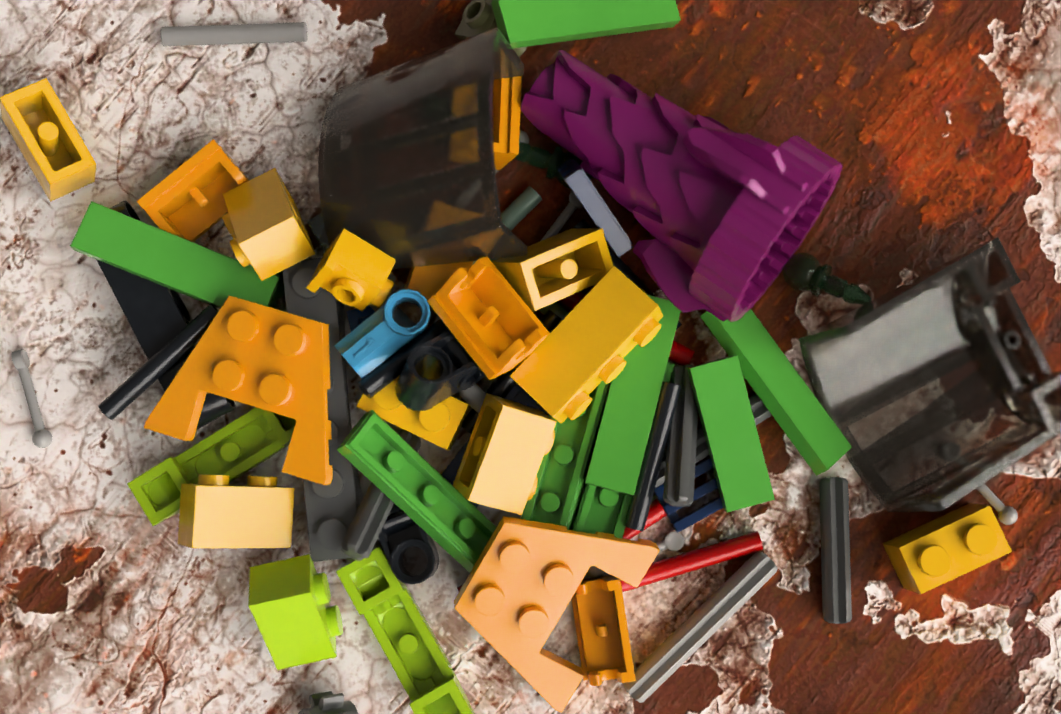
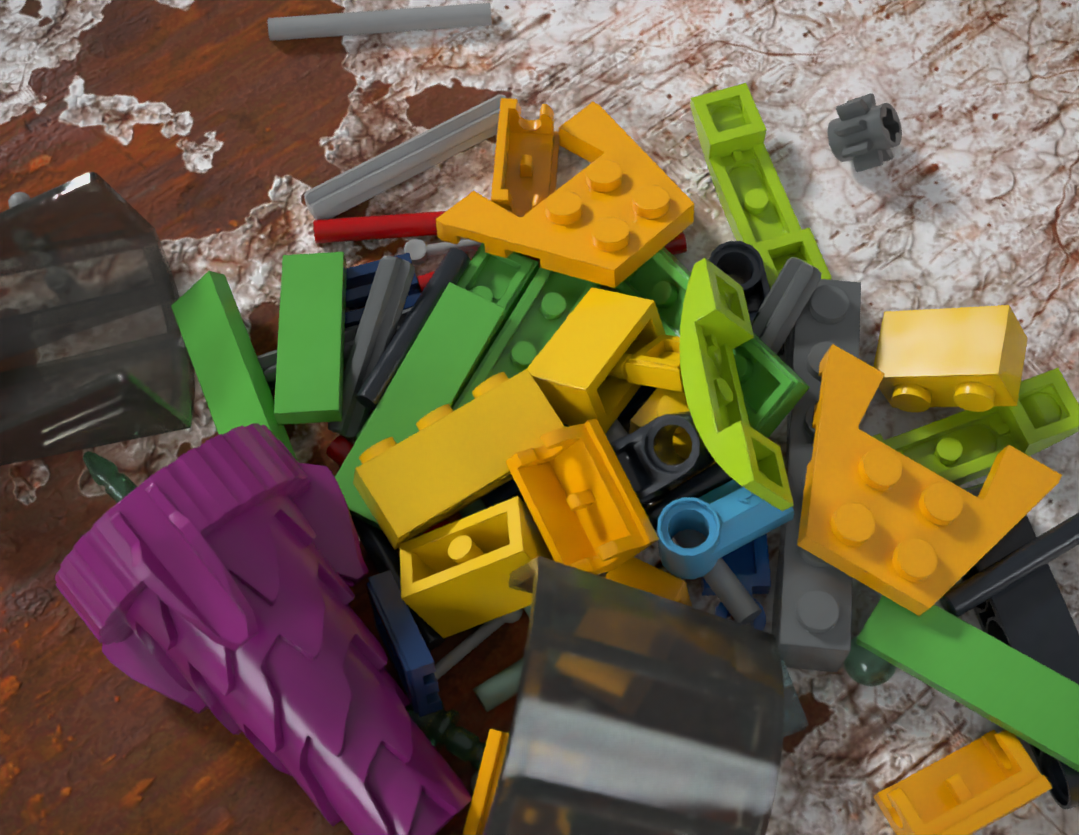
camera: 165 degrees left, 20 degrees down
yellow brick [222,168,316,281] -> none
lime brick [248,554,343,670] -> none
yellow brick [306,228,396,311] -> none
dark grey axle [819,477,852,624] -> none
yellow brick [883,503,1012,594] -> none
none -> yellow tile [625,334,684,392]
none -> lime slope [679,258,794,511]

